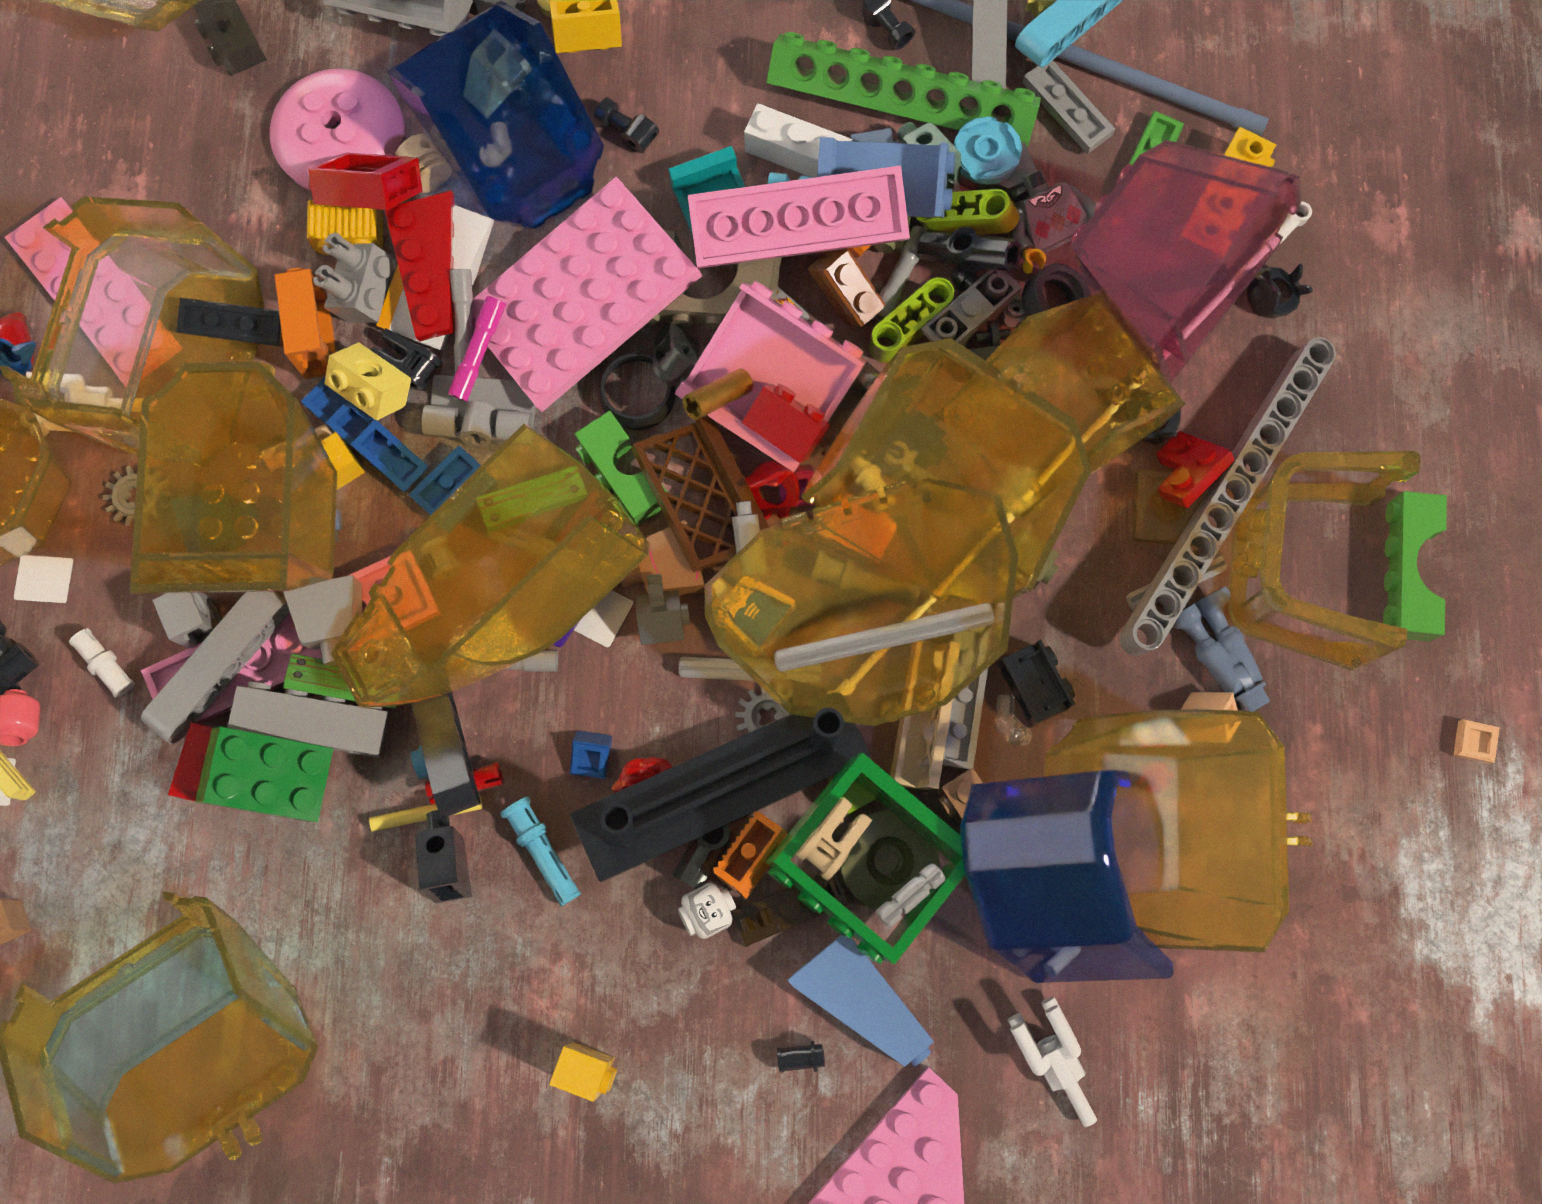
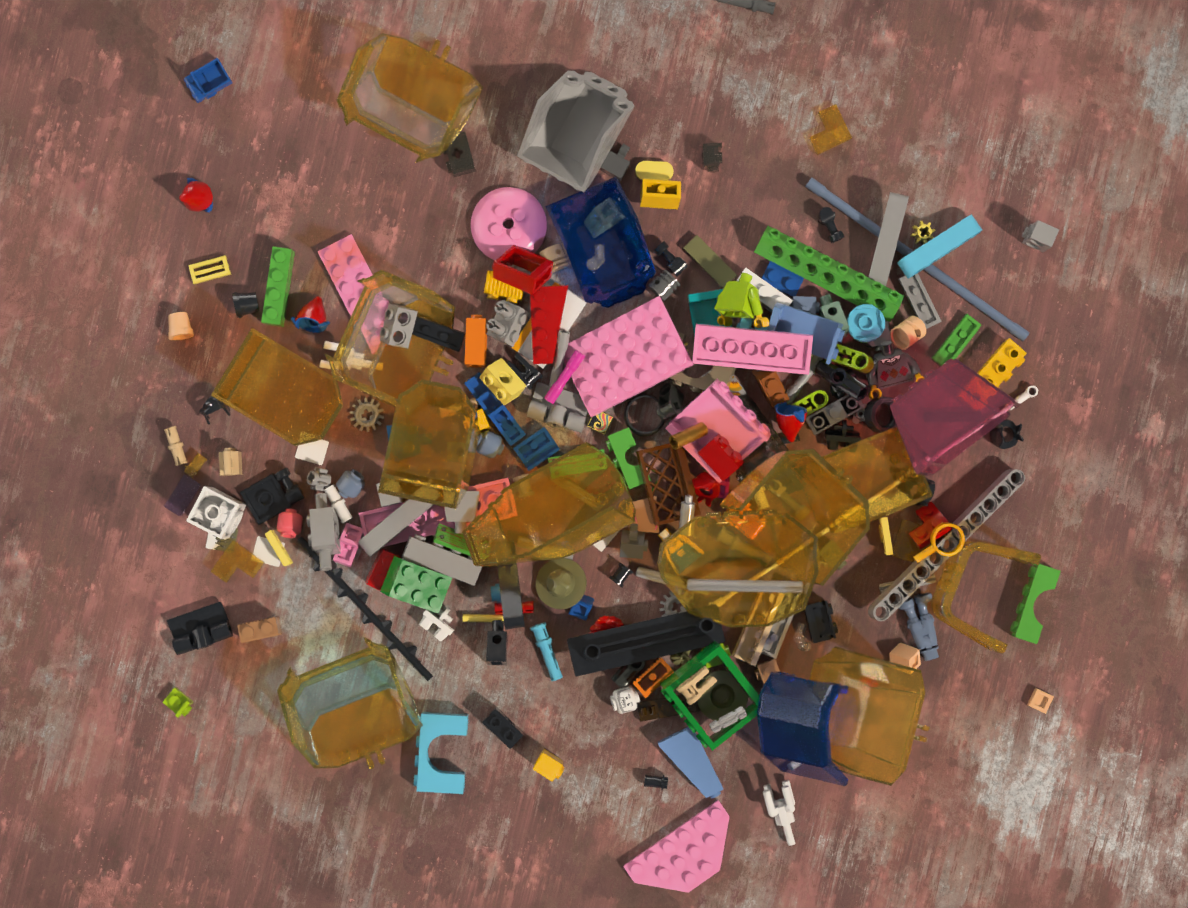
camera: 10 degrees right, 10 degrees up
none -> black plant [297,537,433,681]
none -> light grey gear [307,467,331,492]
none -> light grey brick [307,493,341,571]
none -> bright pink slope [333,523,363,567]
none -> sand blue head [336,469,365,498]
none -> light grey brick [379,303,418,349]
none -> medium azure arch [414,712,469,794]
none -> white hips [419,608,454,641]
none -> sand blue head [474,430,504,458]
none -> black brick [482,706,524,749]
none -> olive hat [536,558,587,609]
none -> tile [588,412,613,435]
none -> black bush [609,563,633,588]
none -> dark grey piece [648,269,680,301]
none -> olive plant [670,650,692,666]
none -> olive tile [683,235,737,289]
none -> lime torso [714,273,769,328]
none -> blue plate [761,261,804,297]
none -> hat [775,402,807,442]
none -> light yellow tile [879,517,893,555]
none -> light nougat wheel [890,316,926,350]
none -> yellow piece [913,522,965,563]

